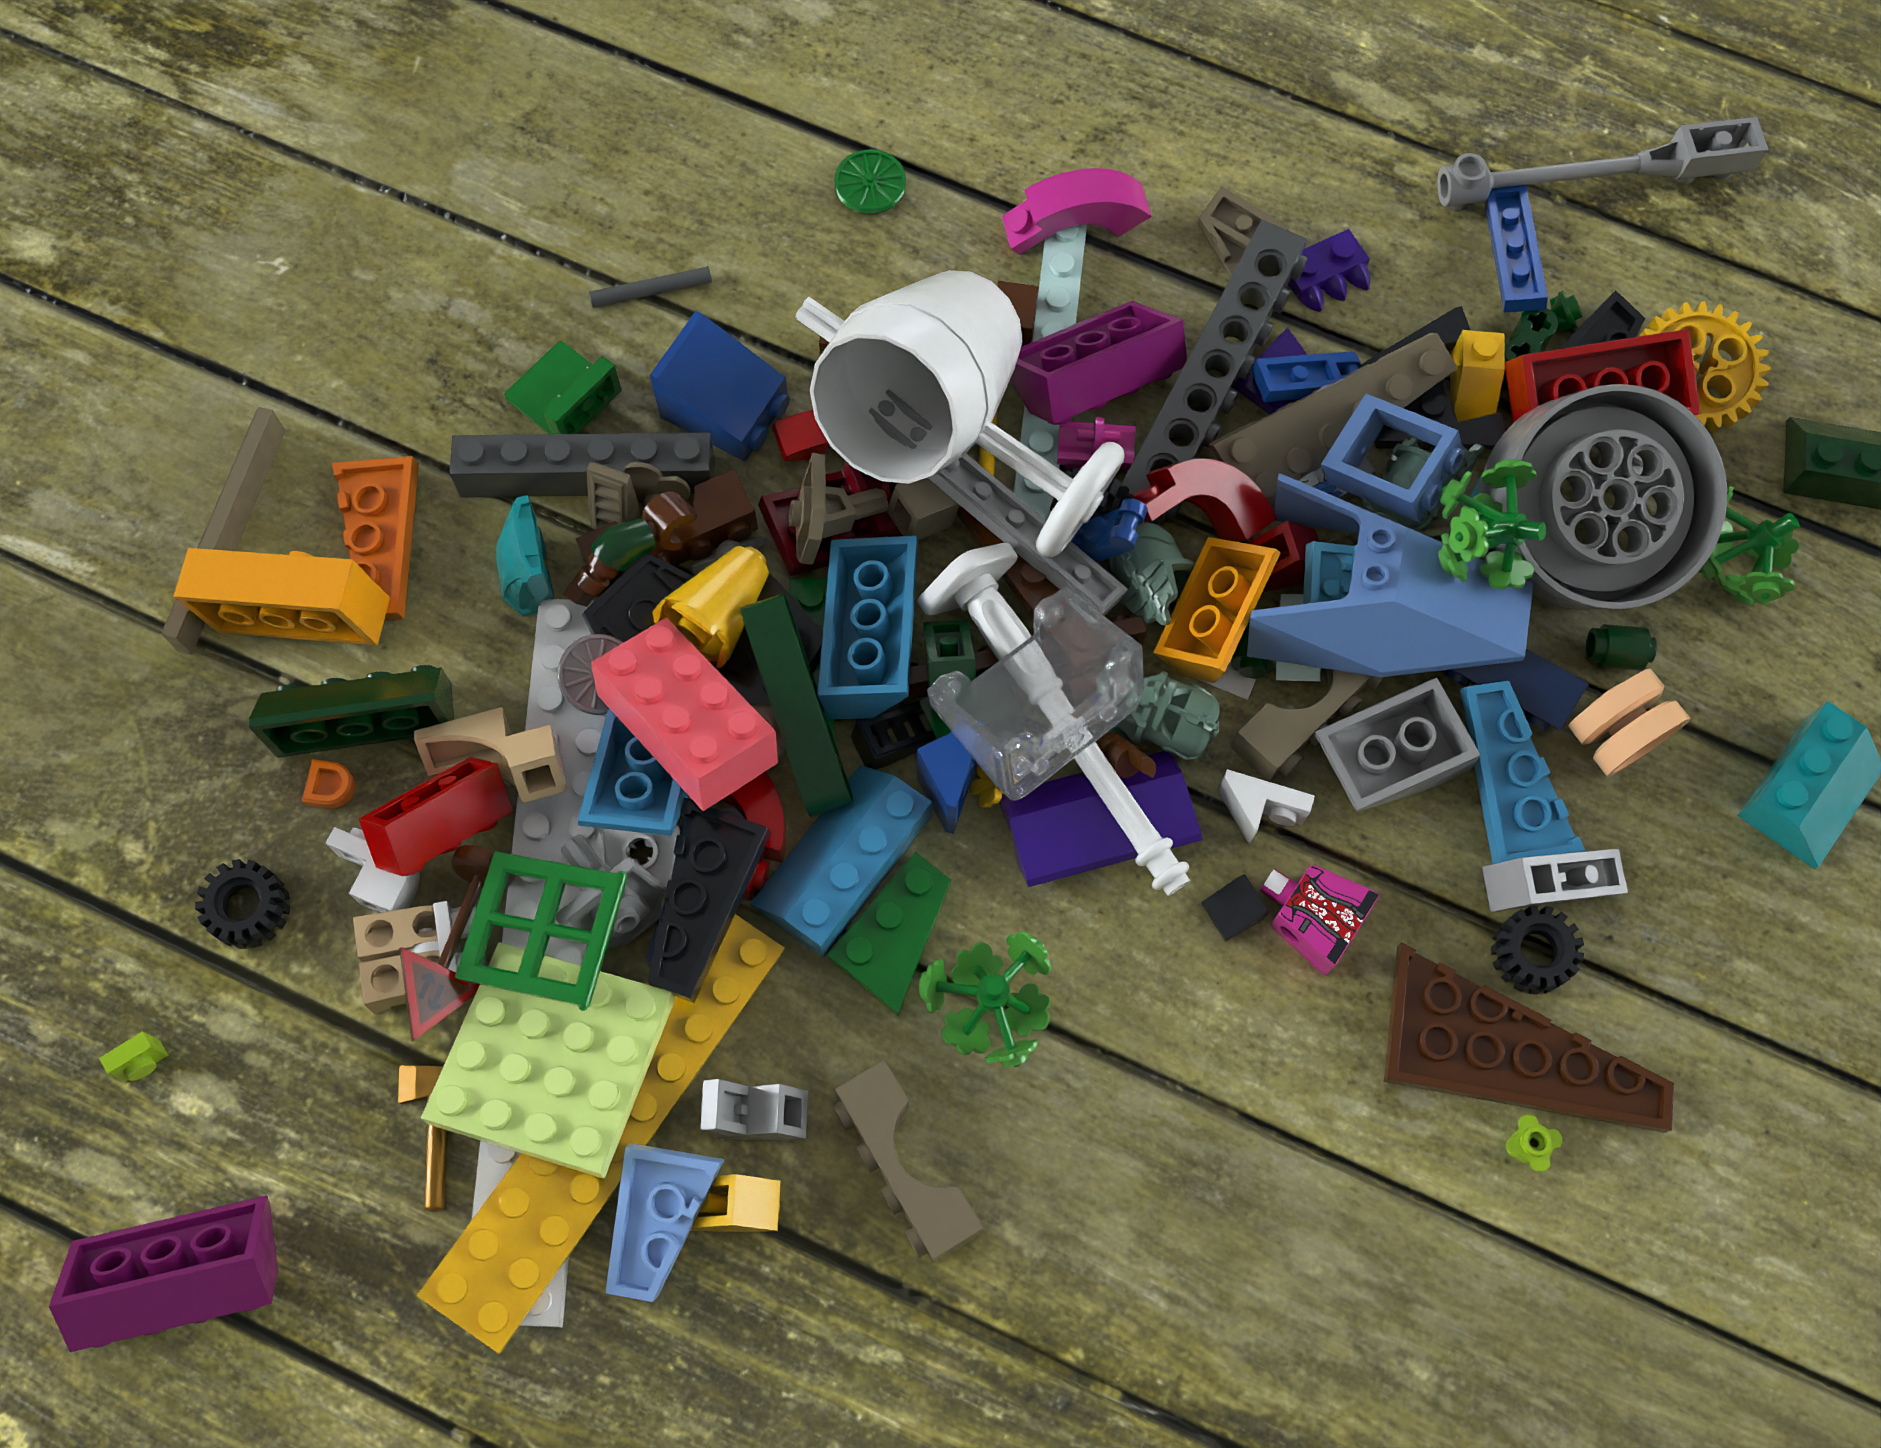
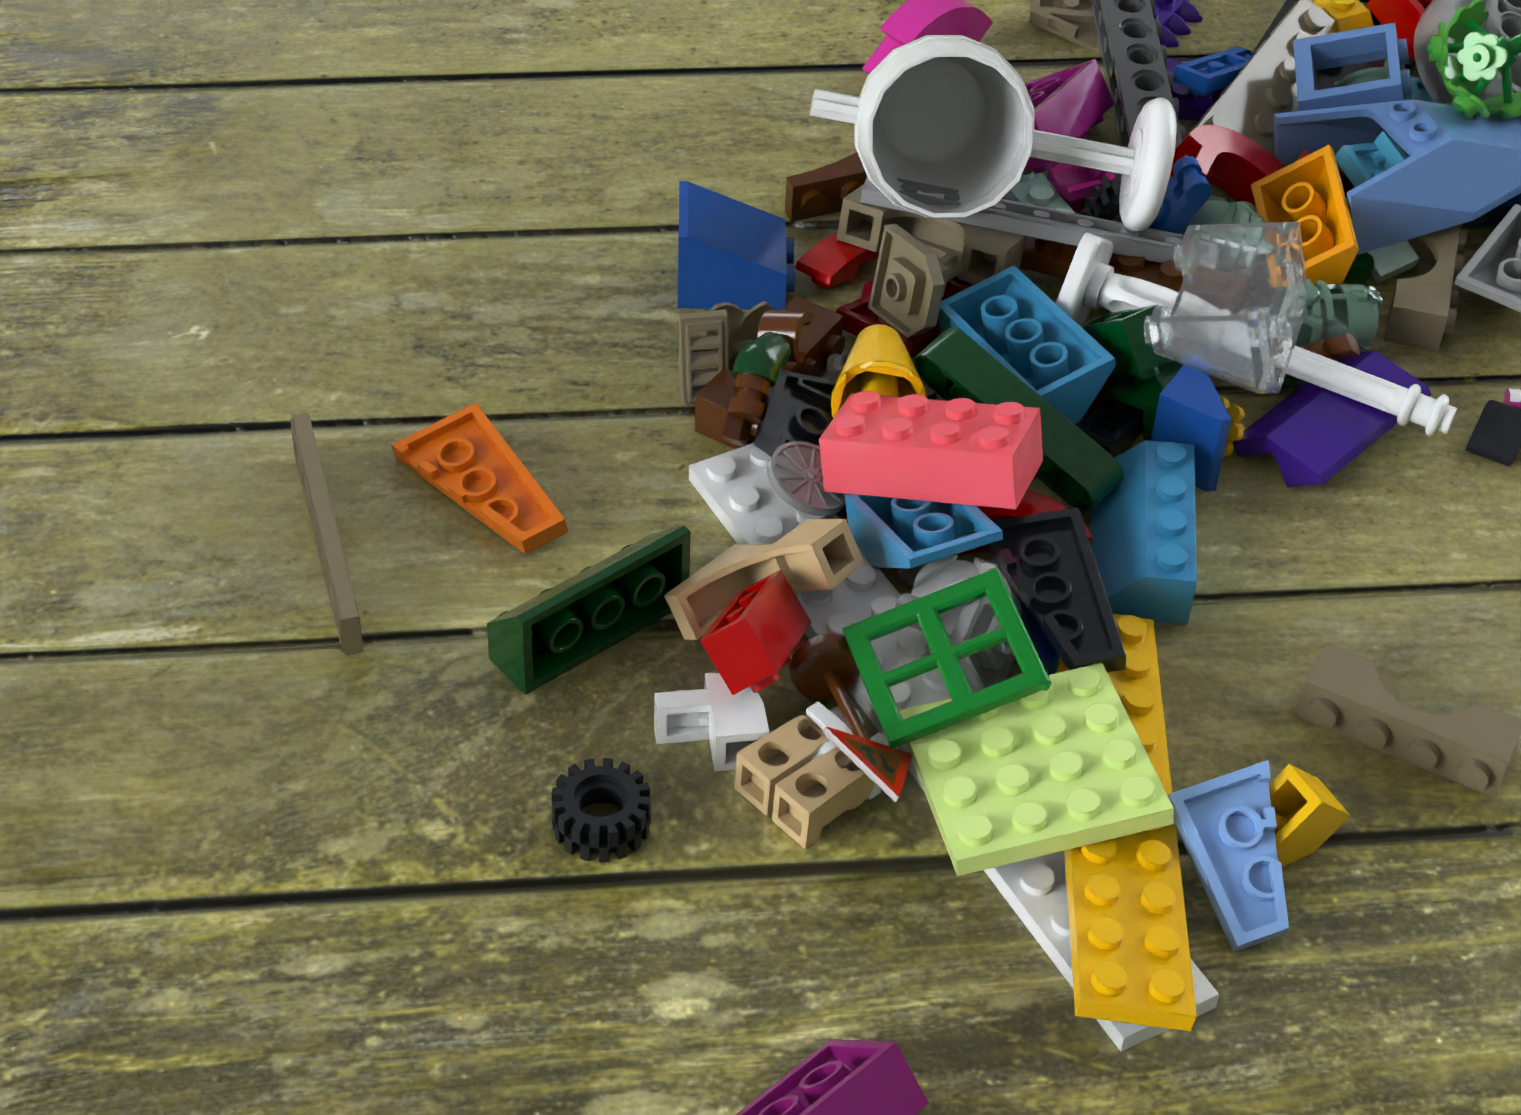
camera: 30 degrees left, 25 degrees down
lime plate [99,1031,168,1082] -> none
light orange brick [173,548,390,646] -> none
orange tile [302,759,356,809] -> none
pearl gold piece [398,1065,447,1212] -> none
dark grey brick [449,432,715,497] -> none
teal slope [495,495,554,617] -> none
green bracket [504,341,622,434] -> none
dark grey bar [589,266,712,308] -> none
light grey brick [701,1079,808,1141] -> none
green wing [827,852,951,1016] -> none
green wheel [834,149,906,214] -> none
bright green plant [919,931,1052,1068] -> none
white slope [1218,769,1315,844] -> none

